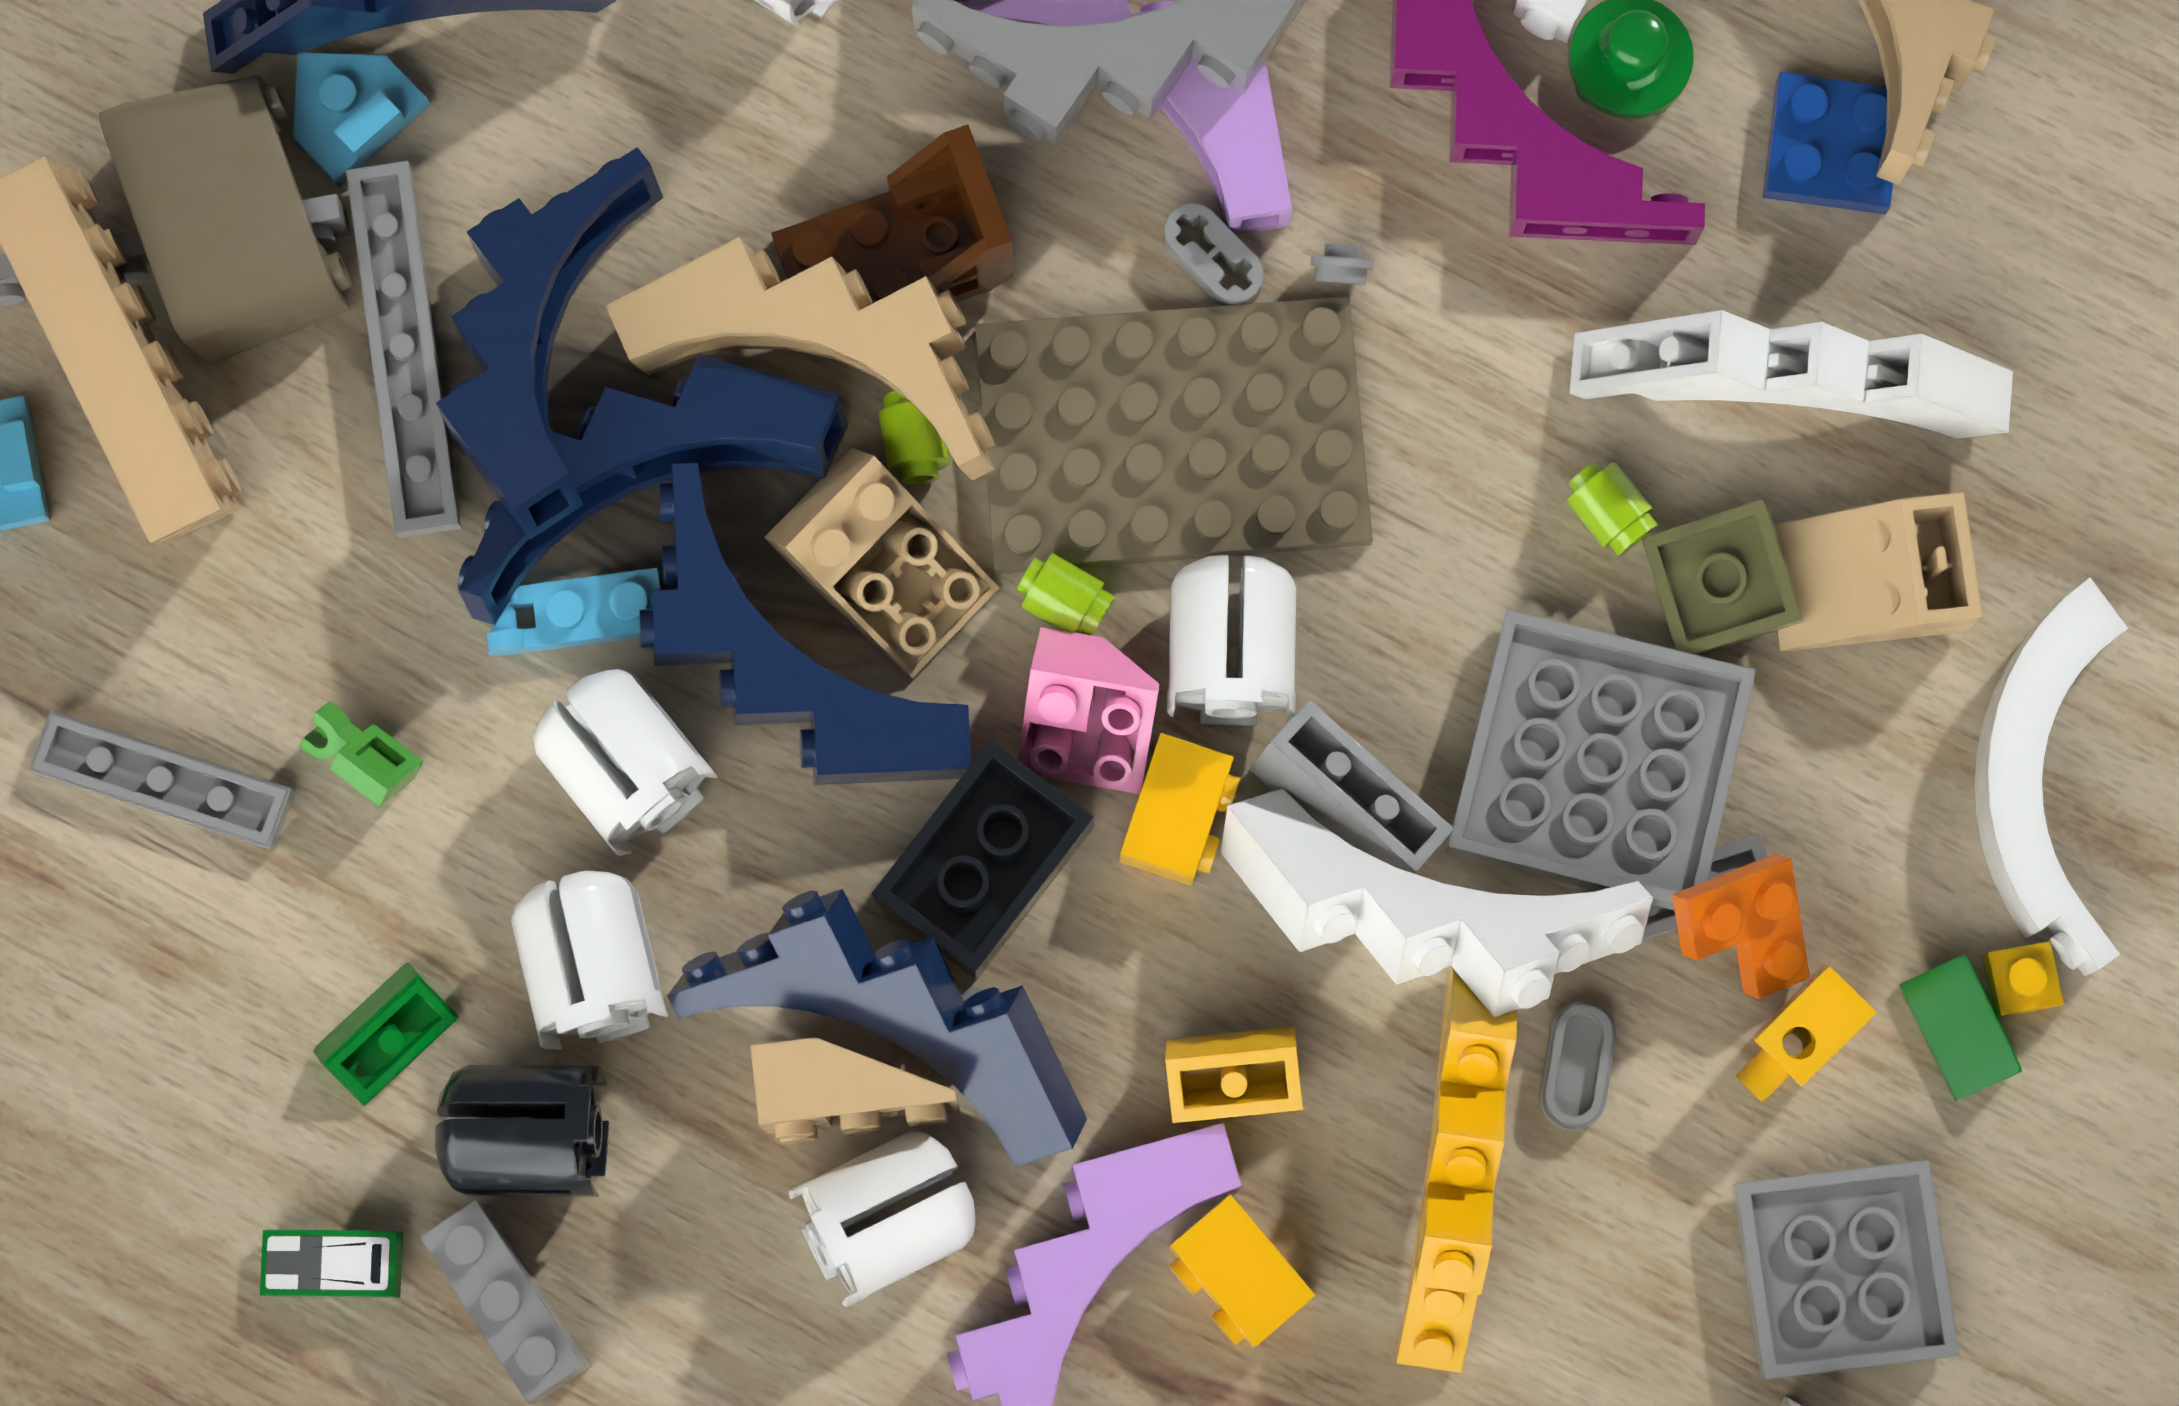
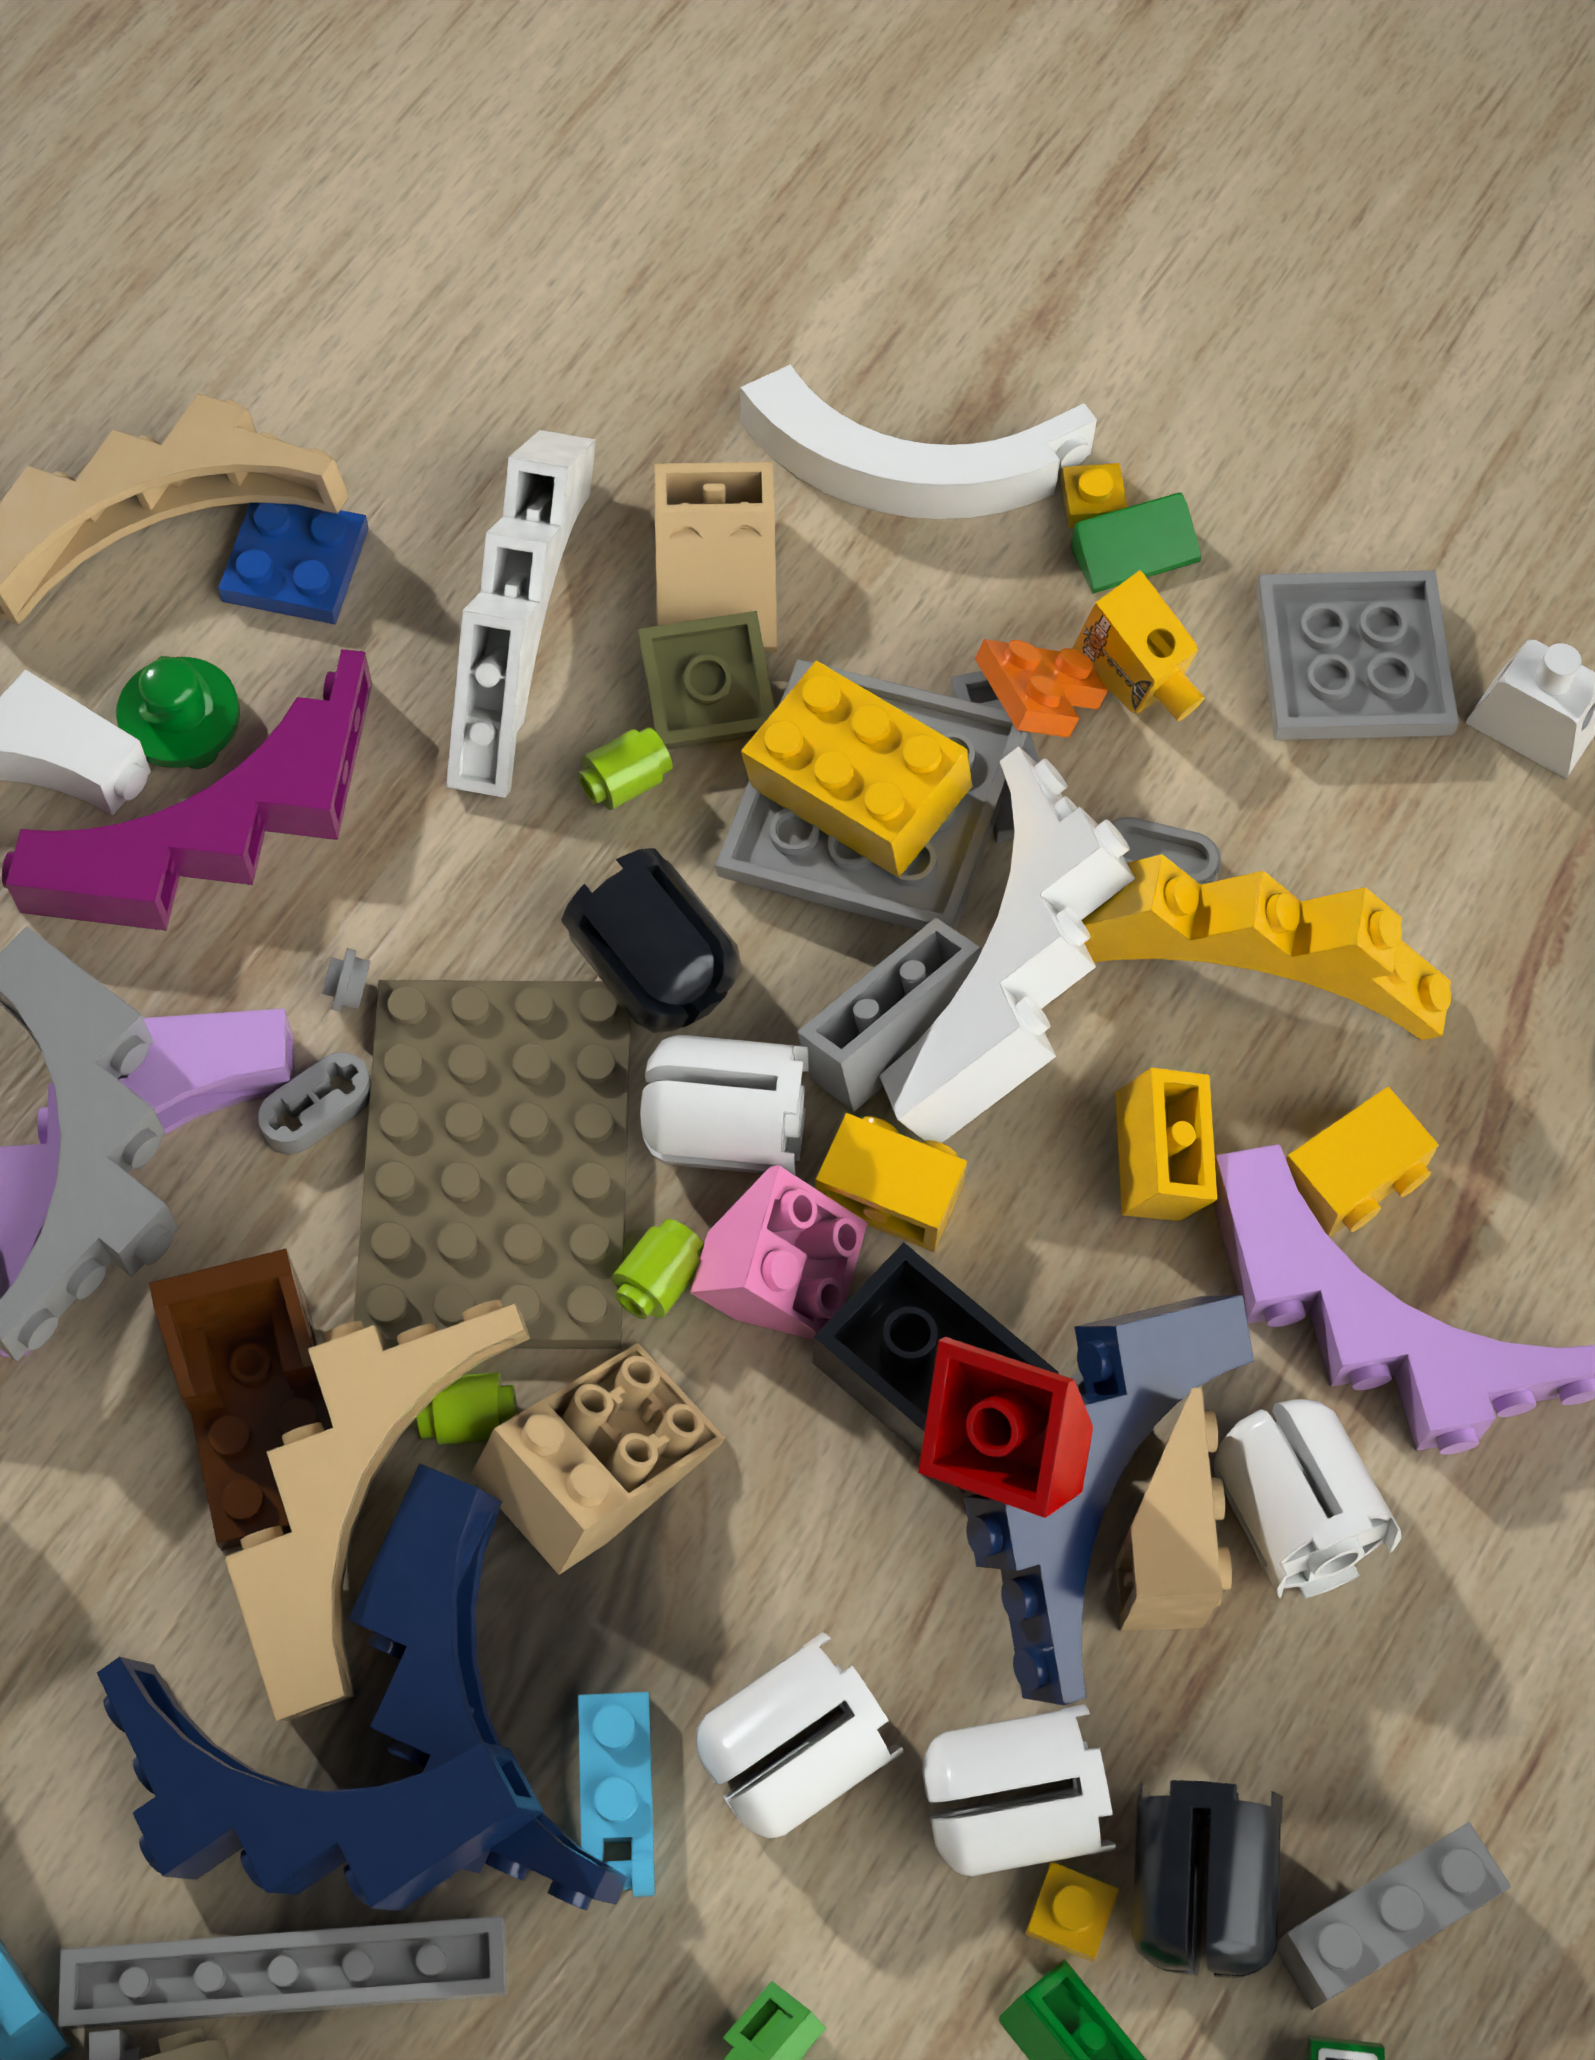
camera: 85 degrees left, 15 degrees down
dark blue arch [639,463,972,785] -> none
none -> black cylinder [561,848,742,1033]
none -> yellow brick [741,660,973,878]
none -> red slope [918,1337,1093,1518]
none -> yellow plate [1024,1861,1119,1962]

